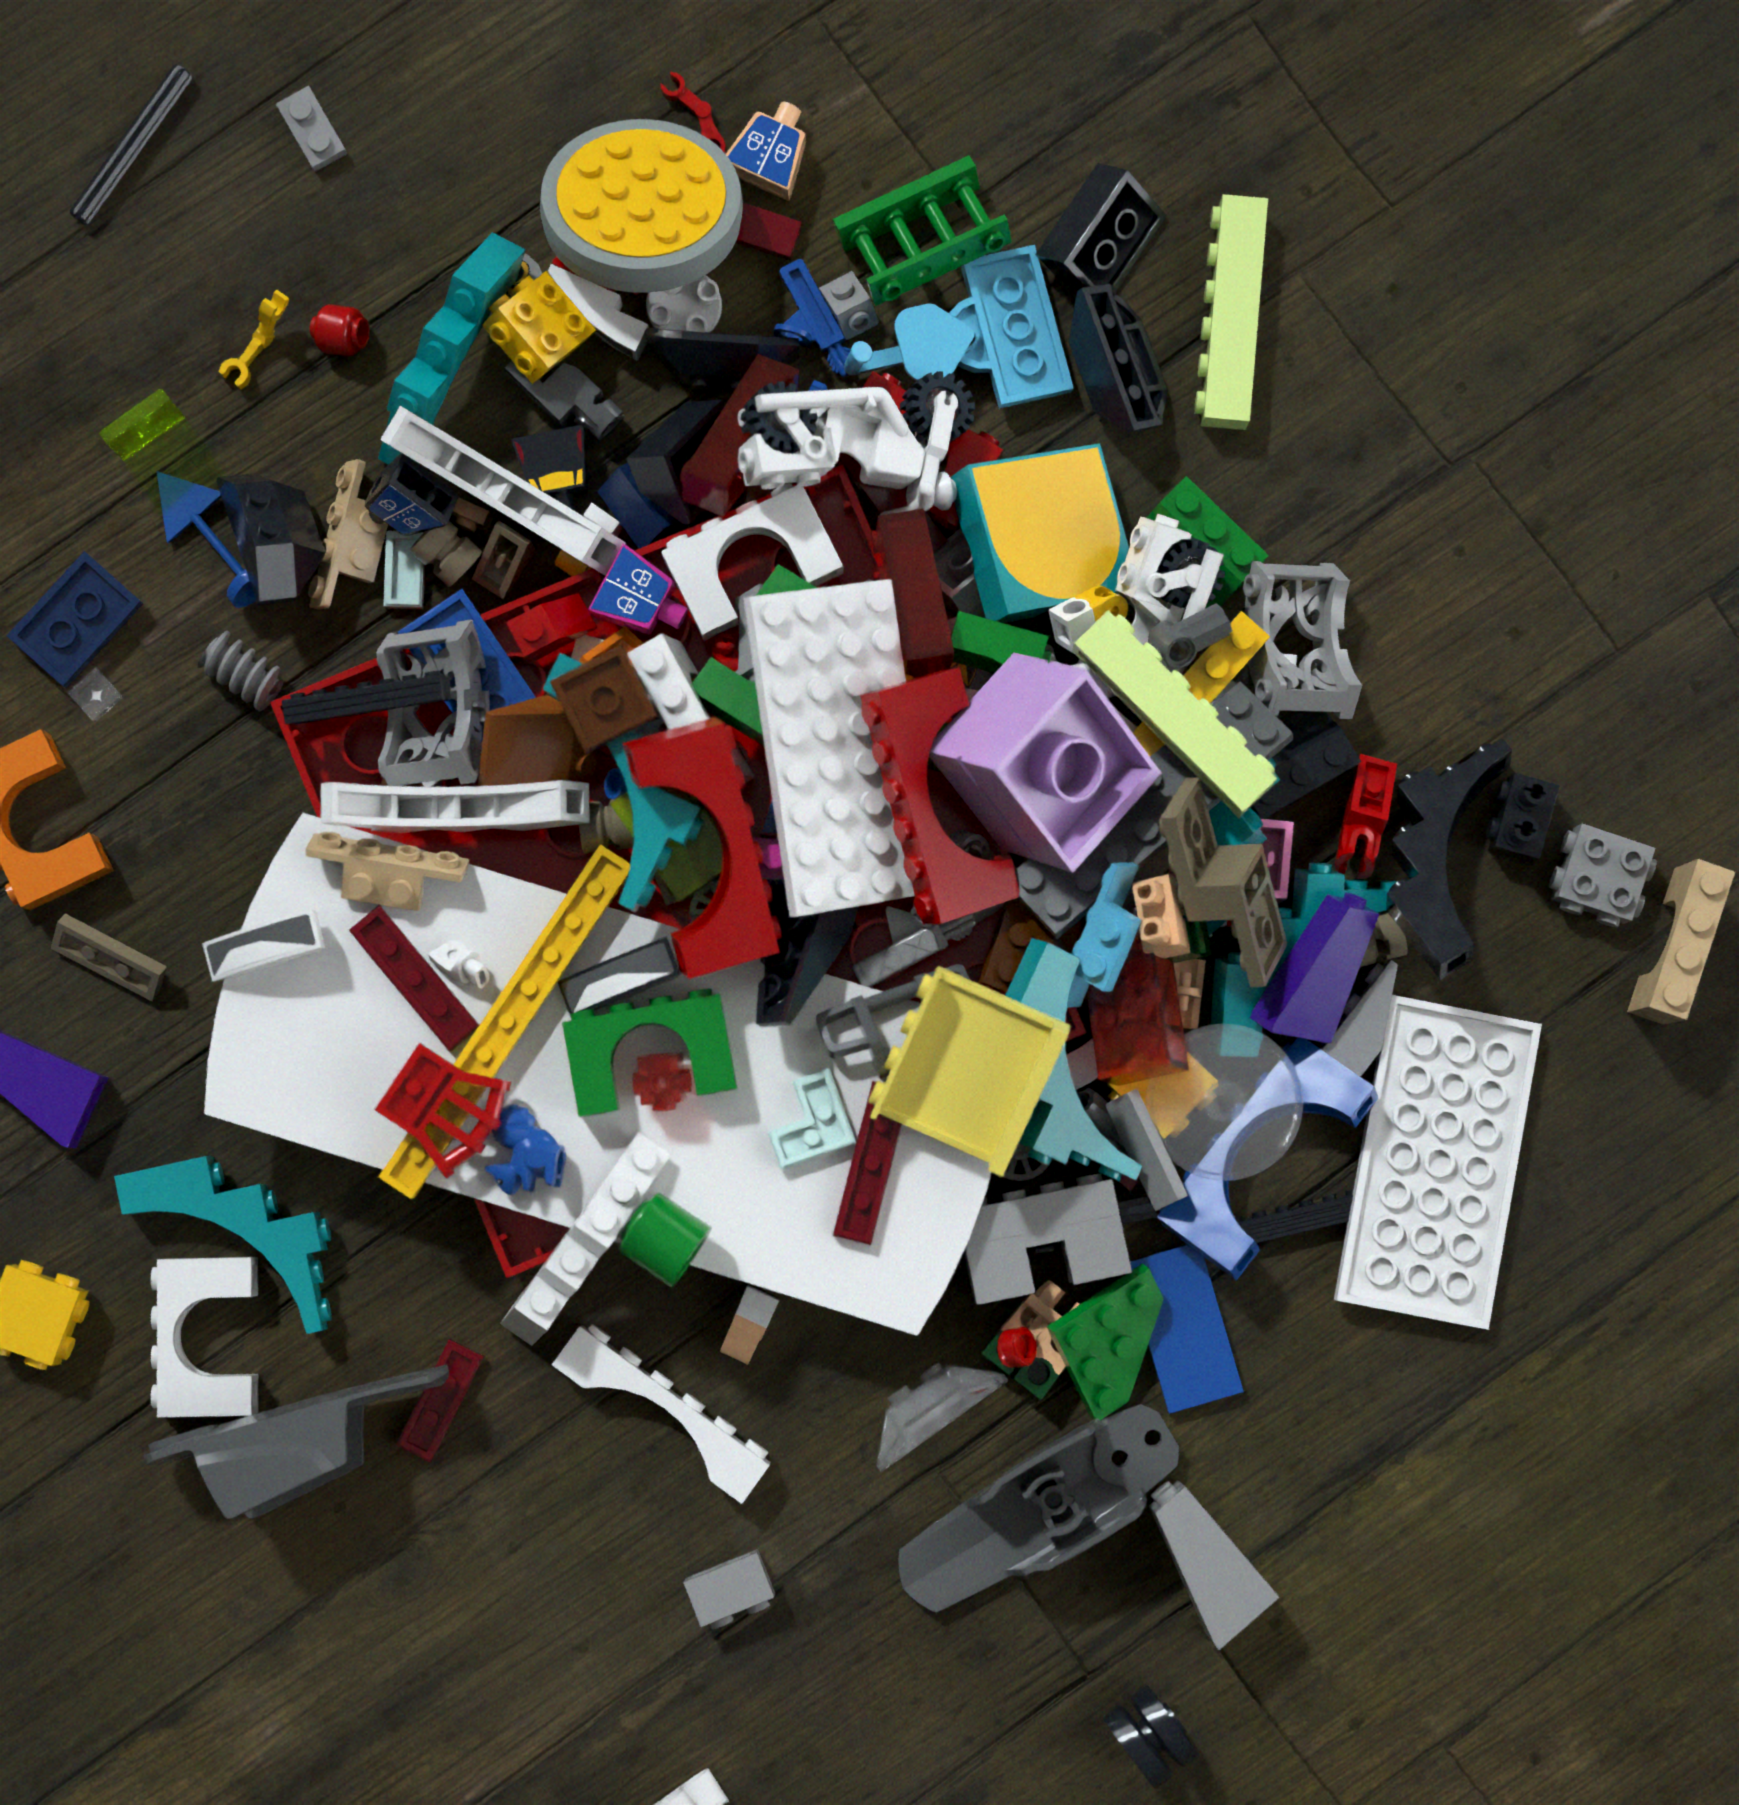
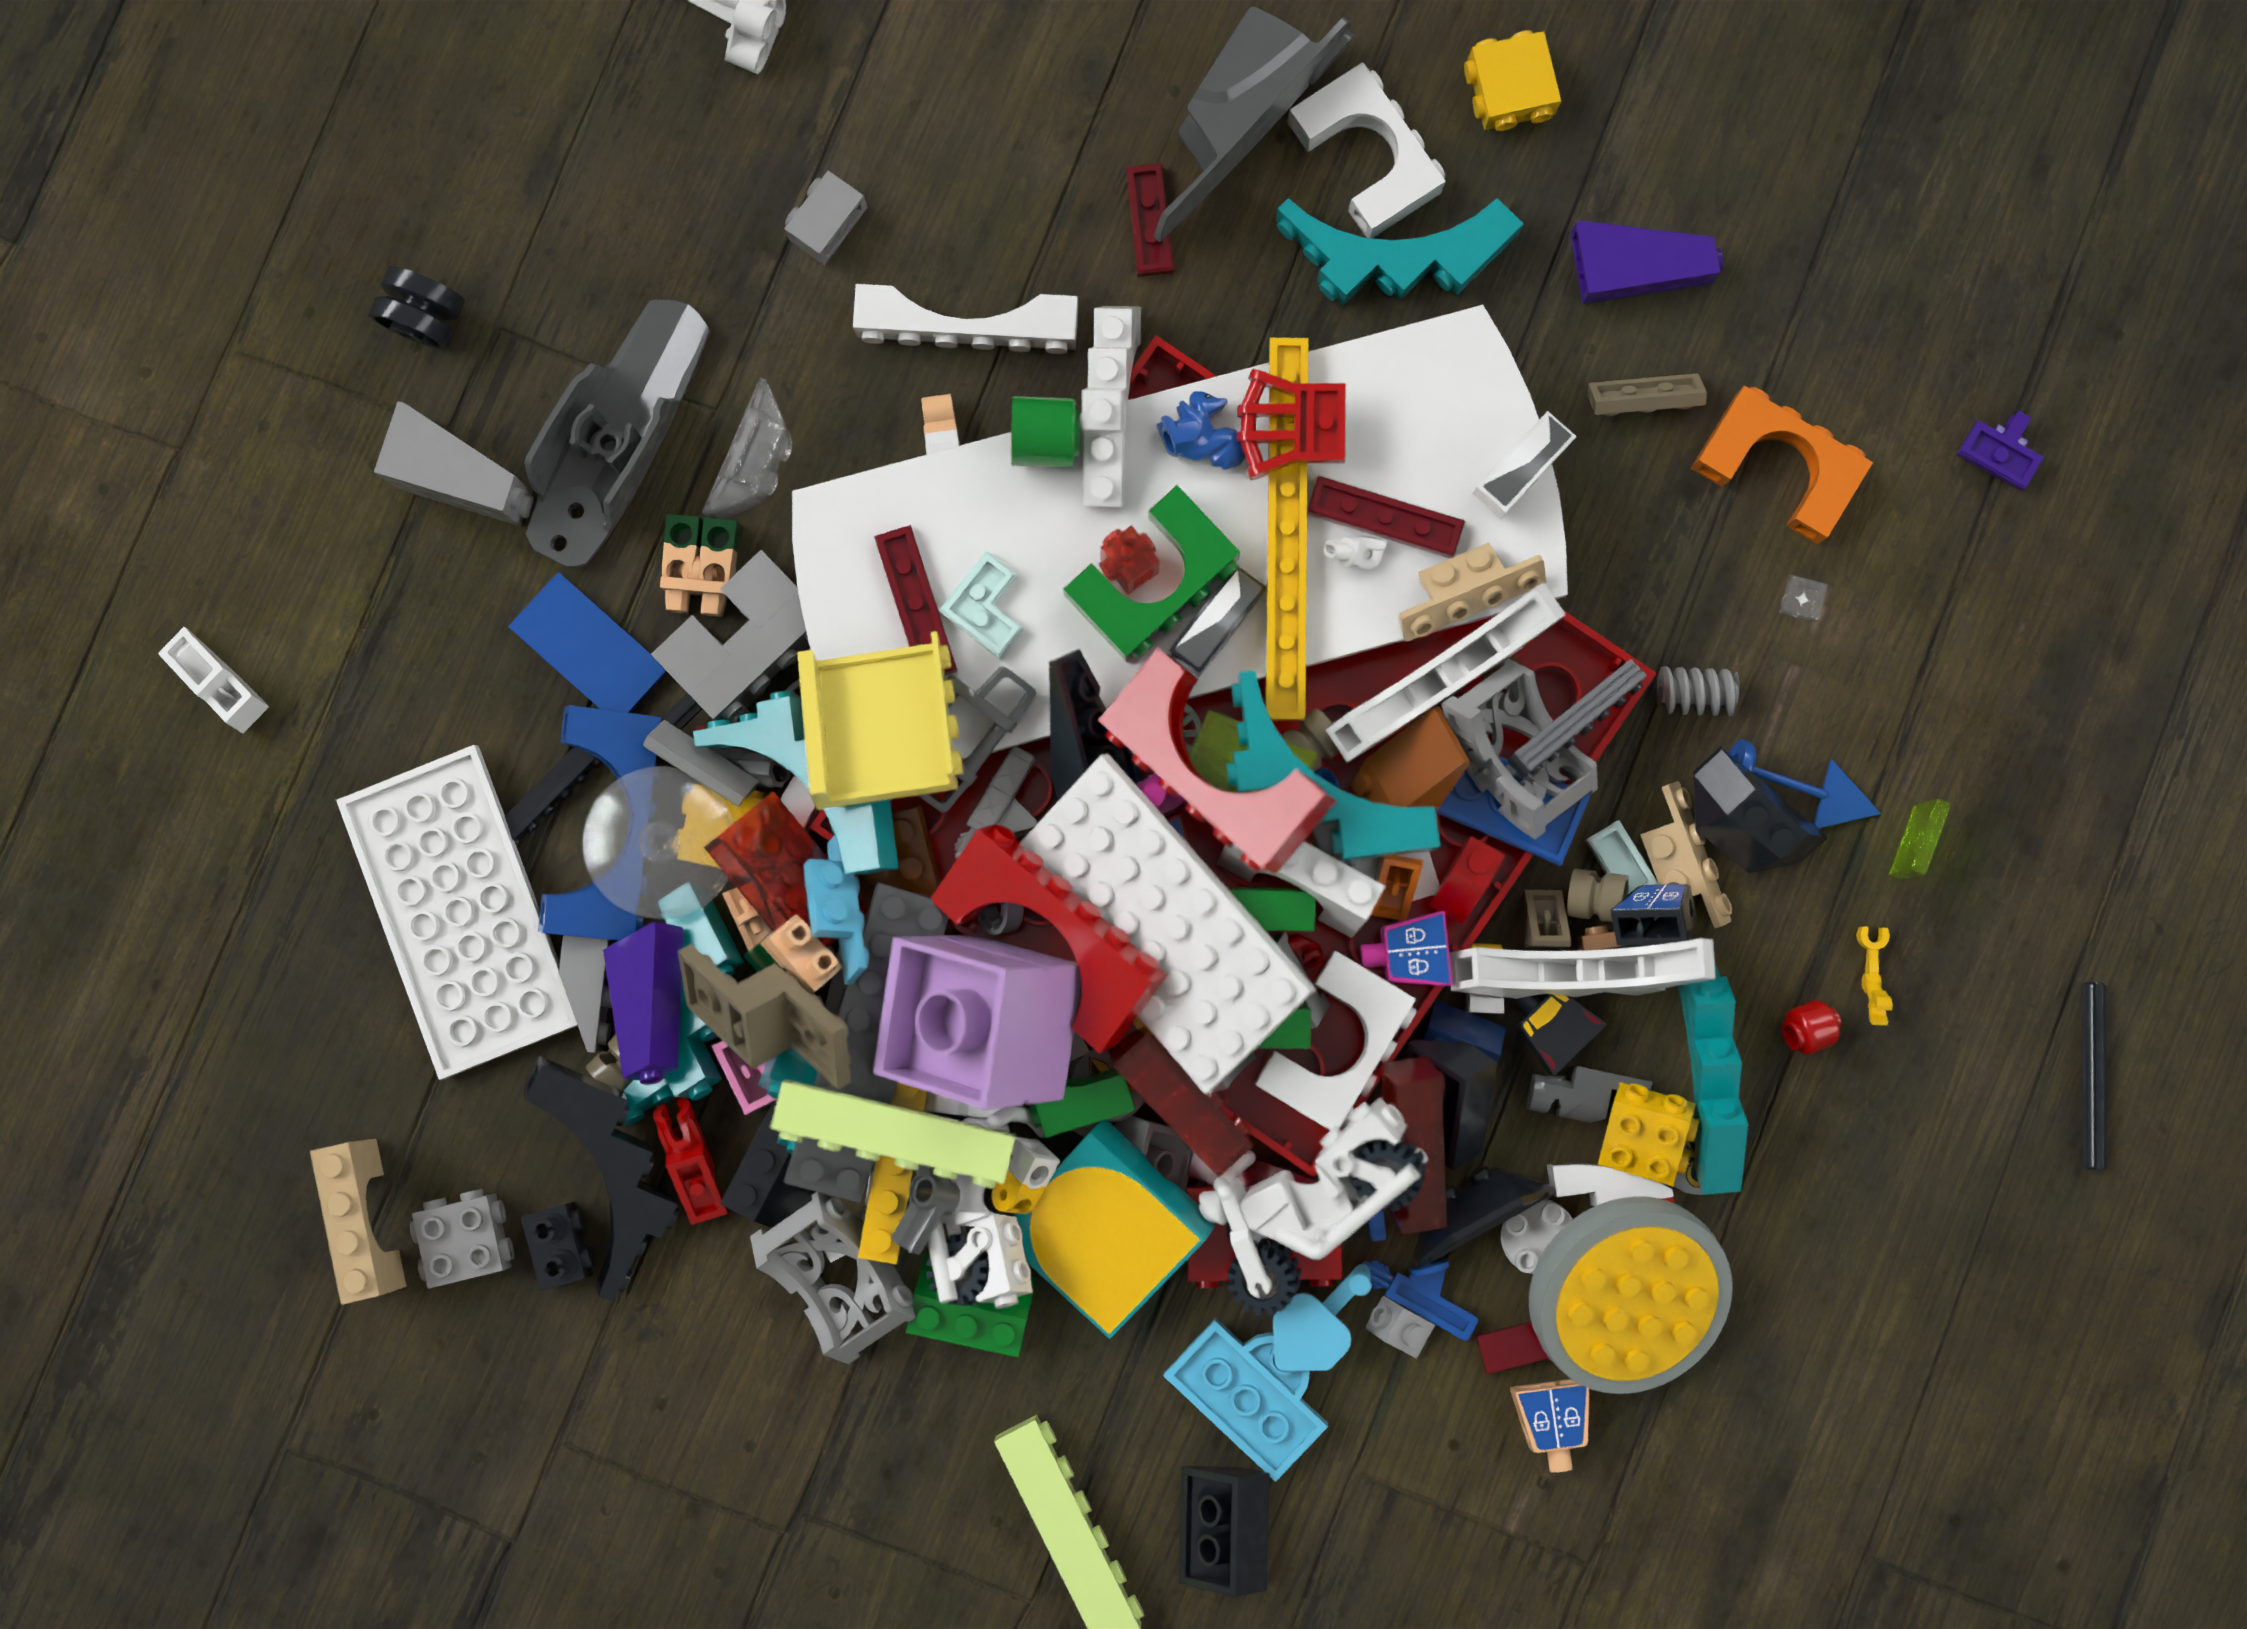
camera: 155 degrees right, 0 degrees up
dark blue plate [6,551,144,688] -> none
light grey plate [276,85,347,172] -> none
reddish brown tile [549,645,658,754] -> none
red piece [660,72,726,154] -> none
green fence [833,155,1012,306] -> none
red tile [997,1327,1037,1368] -> none
green plate [1047,1264,1163,1421] -> none
black wedge [1068,284,1168,433] -> none
none -> white slope [158,627,269,733]

